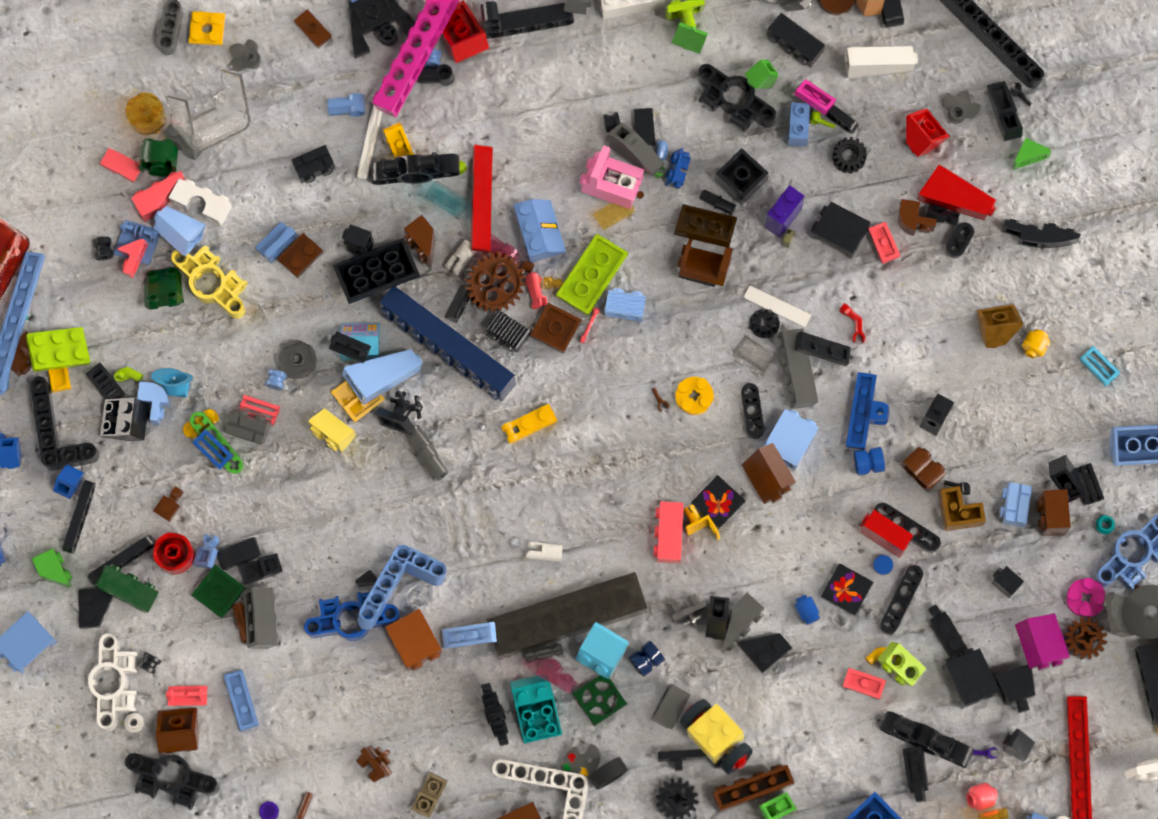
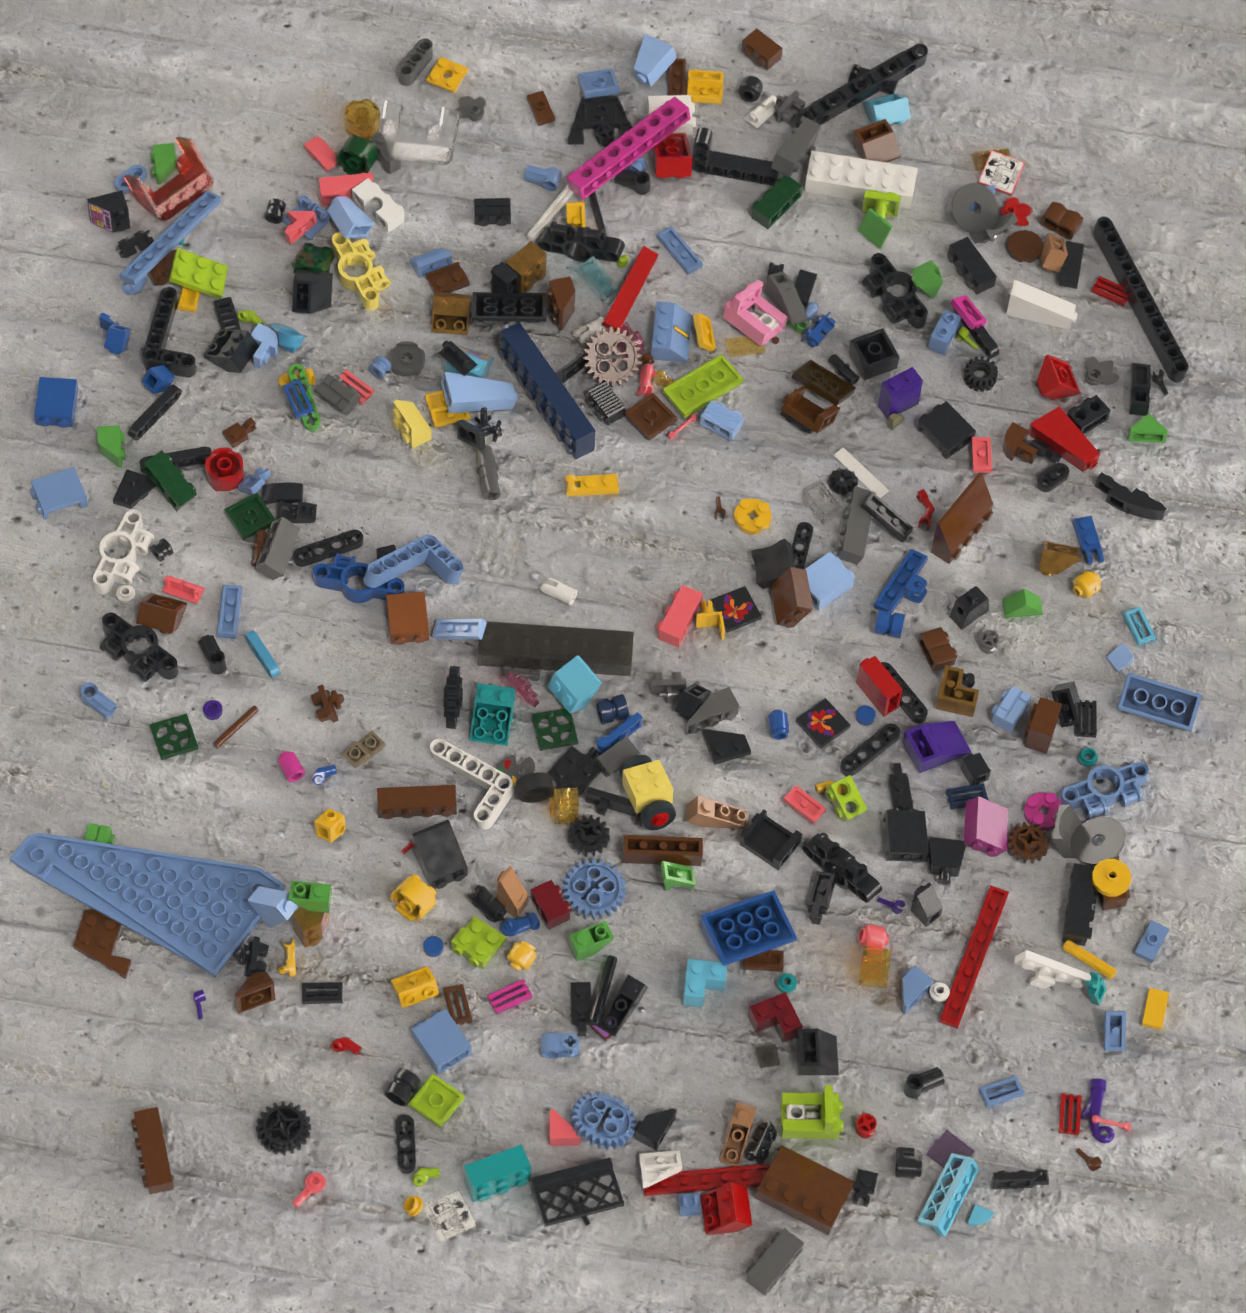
camera: 15 degrees right, 15 degrees down
none -> black piece [198,635,227,674]
none -> dark azure beam [244,630,281,679]
none -> black slope [292,269,333,314]
none -> black beam [293,530,364,567]
none -> pearl gold slope [431,292,471,335]
none -> pearl gold brick [506,241,547,293]
none -> black plate [547,746,602,799]
none -> clear yellow brick [550,788,579,824]
none -> black bar [589,192,606,231]
none -> blue plate [597,712,643,755]
none -> medium blue tile [656,226,703,275]
none -> medium nougat slope [686,796,748,829]
none -> yellow plate [693,313,716,352]
none -> black panel [740,809,802,871]
none -> dark green brick [751,175,803,229]
none -> black brick [751,539,795,589]
none -> dark purple slope [903,721,972,774]
none -> reddish brown slope [931,472,993,564]
none -> dark blue tile [946,783,988,810]
none -> flat silver wheel [979,630,999,654]
none -> bright green slope [1002,589,1043,617]
none -> black brick [1067,395,1110,434]
none -> blue hinge [1073,516,1104,565]
none -> red tile [1091,276,1128,307]
none -> light blue slope [1106,643,1134,672]

